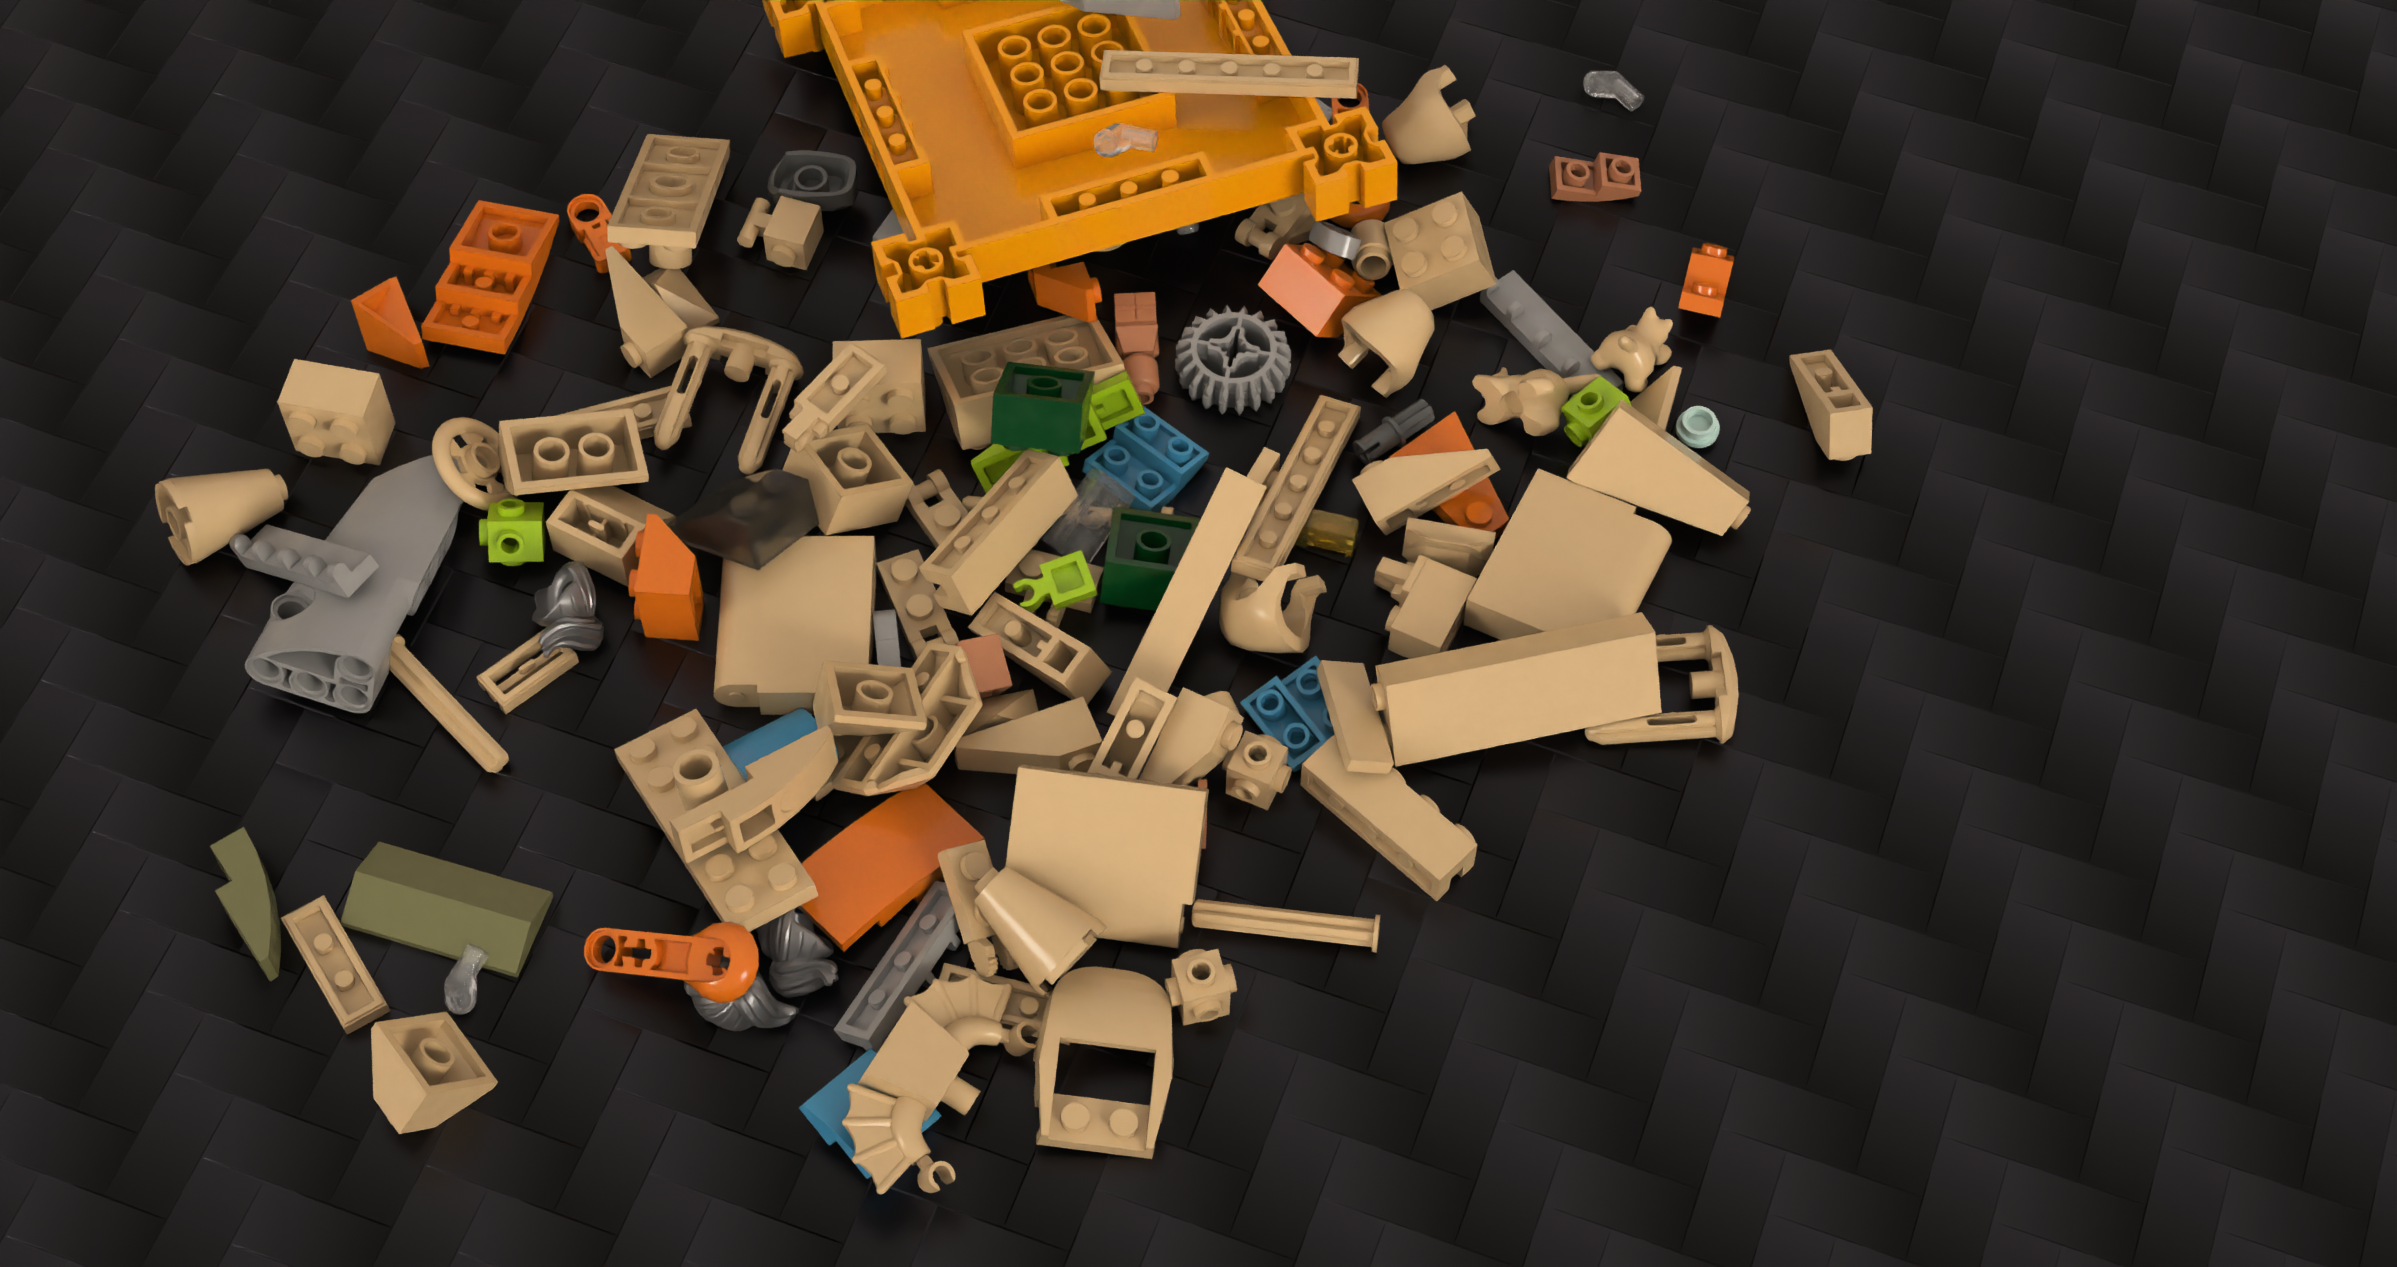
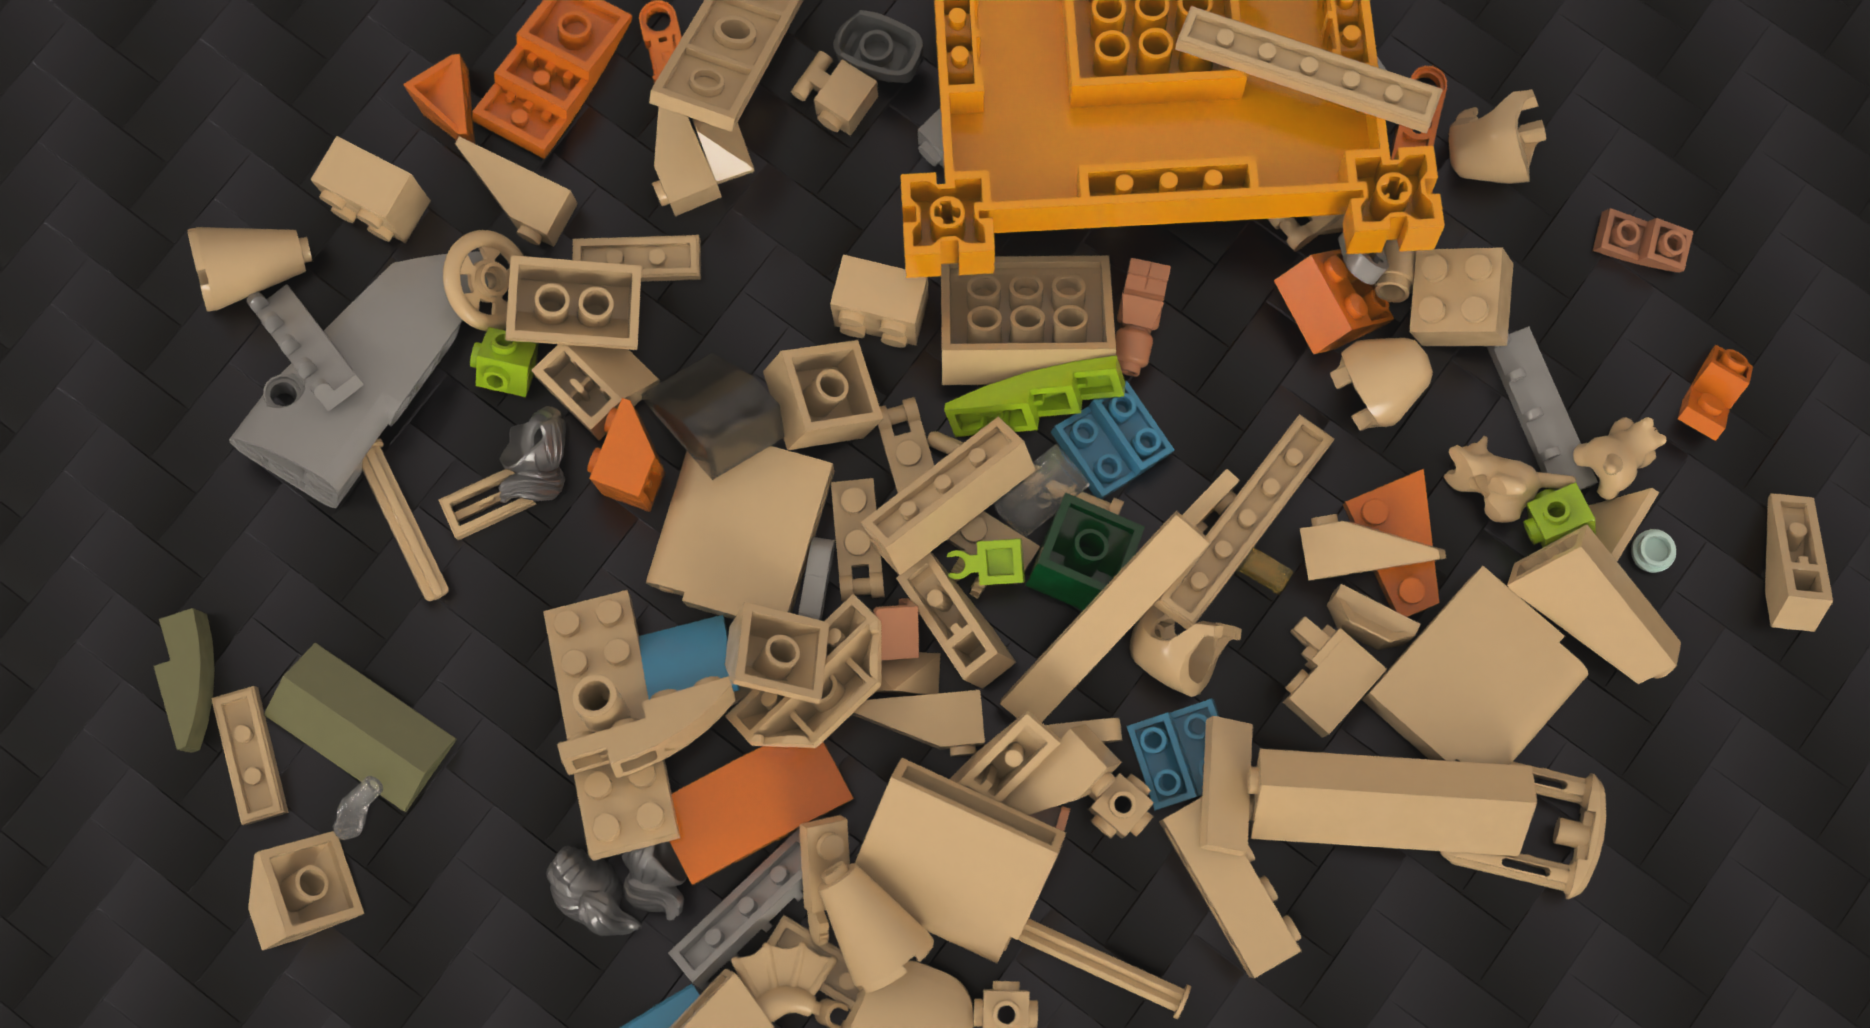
camera: 20 degrees right, 20 degrees up
orange beam [584,921,759,1004] -> none
tan piece [653,326,804,475] -> none
tan hinge [782,342,887,453] -> none
dark green slope [991,362,1095,456] -> none
orange slope [1027,262,1102,323] -> none
clear arm [1094,123,1158,157] -> none
light grey gear [1175,305,1291,416] -> none
dark grey axle [1352,399,1435,465] -> none
clear arm [1583,70,1644,111] -> none
none -> tan slope [455,136,578,247]

